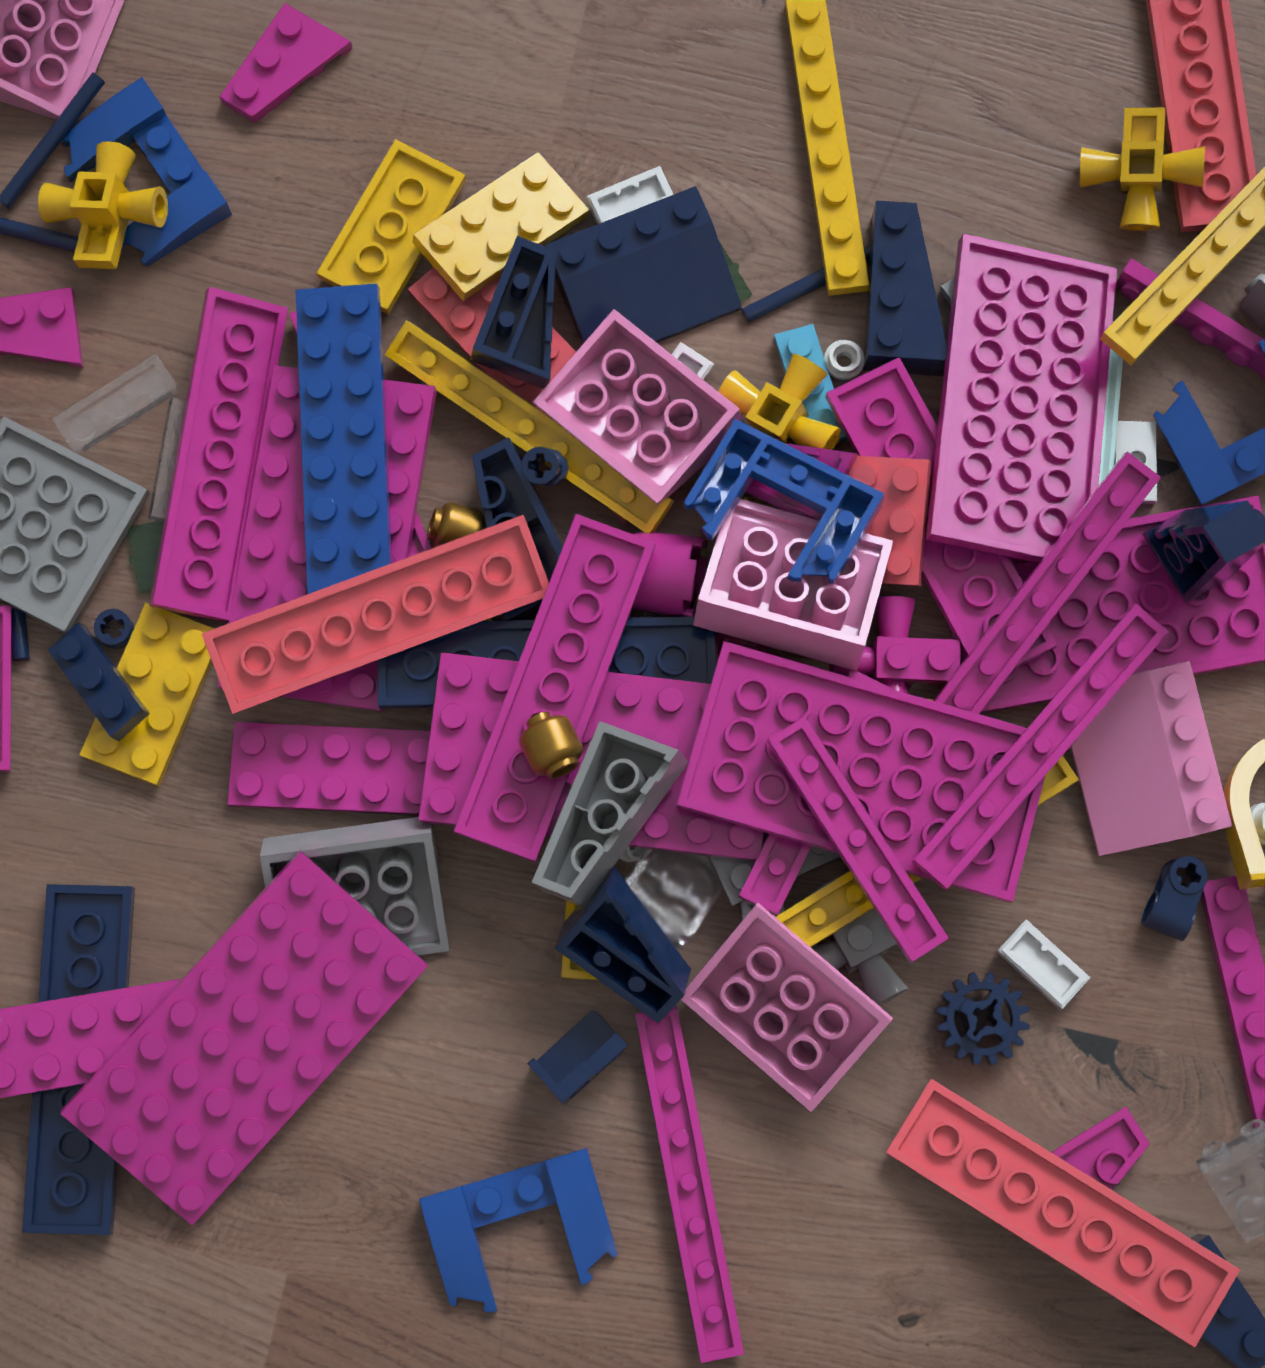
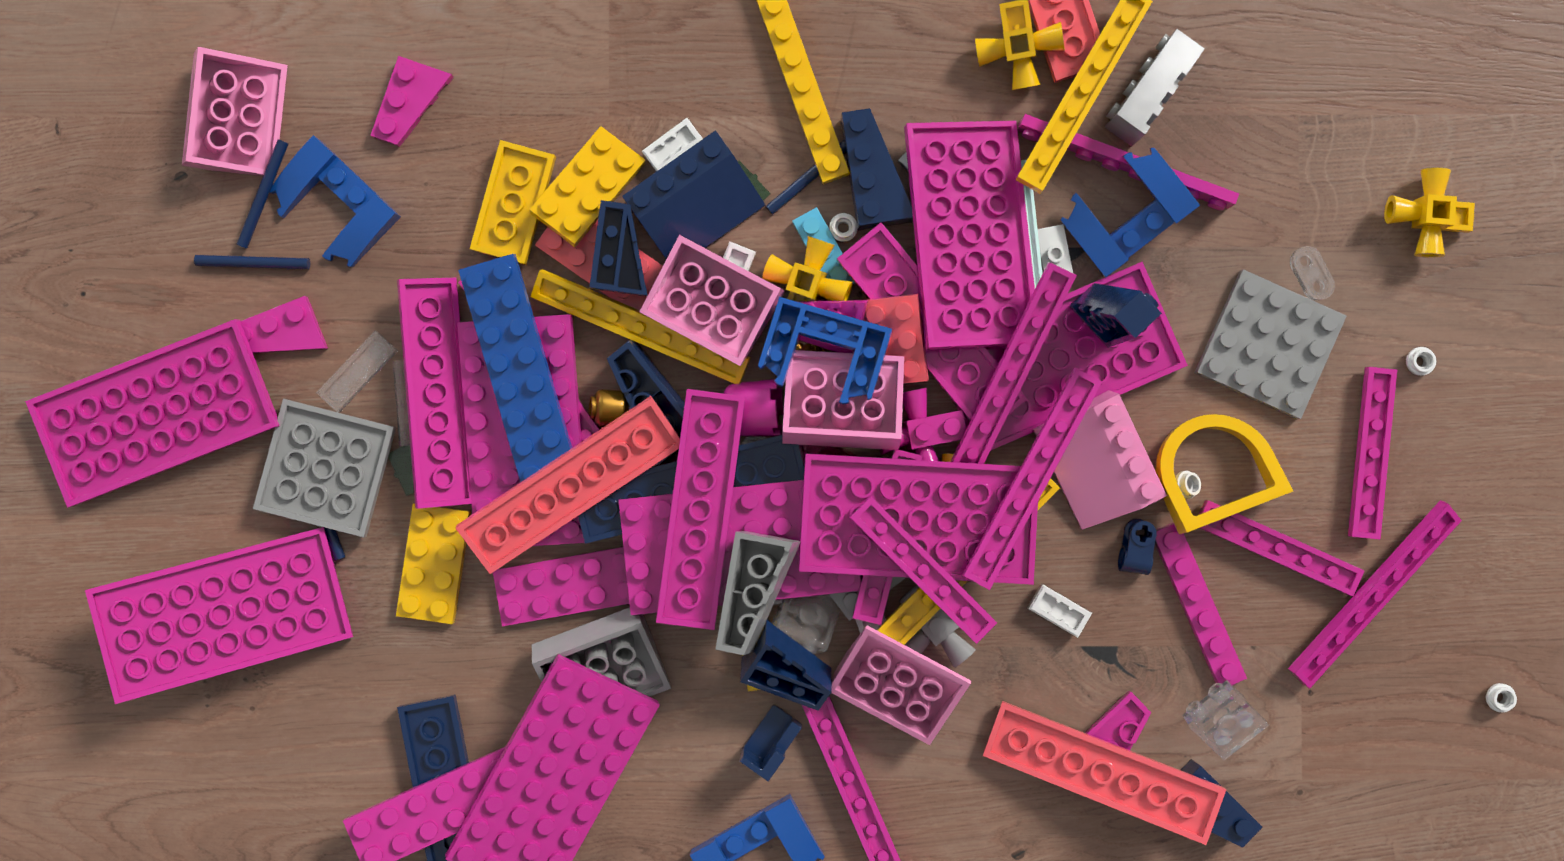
camera: 10 degrees left, 10 degrees up
yellow brick [38,141,168,269] -> none
dark blue plate [48,622,150,742] -> none
dark blue bush [94,608,134,649] -> none
pearl gold head [519,711,584,780] -> none
dark blue bush [521,447,569,487] -> none
dark blue gear [935,972,1030,1066] -> none

